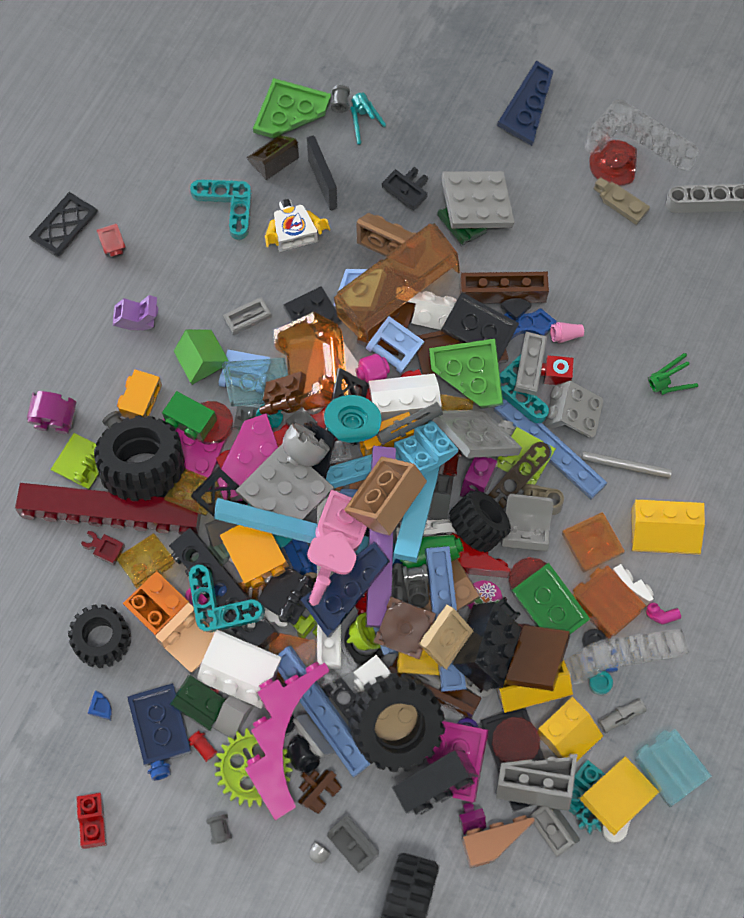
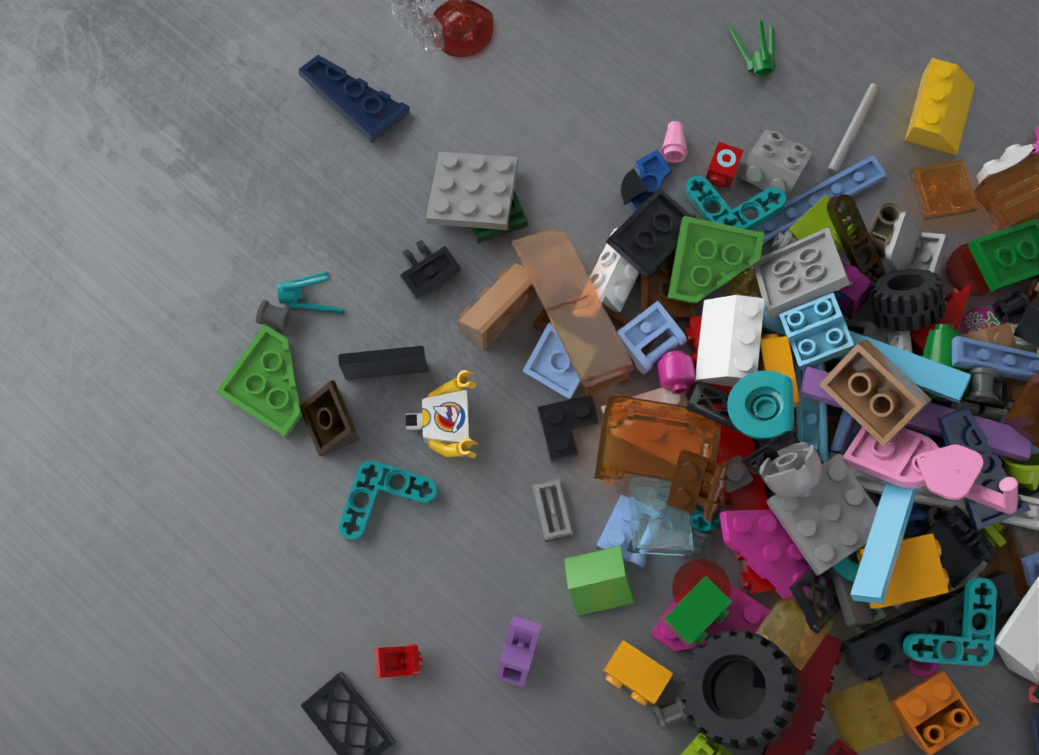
camera: 75 degrees left, 5 degrees up
light nougat bracket [155,602,215,673] -> none
dark grey pin [377,402,443,445] -> none
reddish brown brick [460,271,549,304] -> none
light grey tile [514,332,547,396] -> none
dark tan hinge [594,177,650,225] -> none

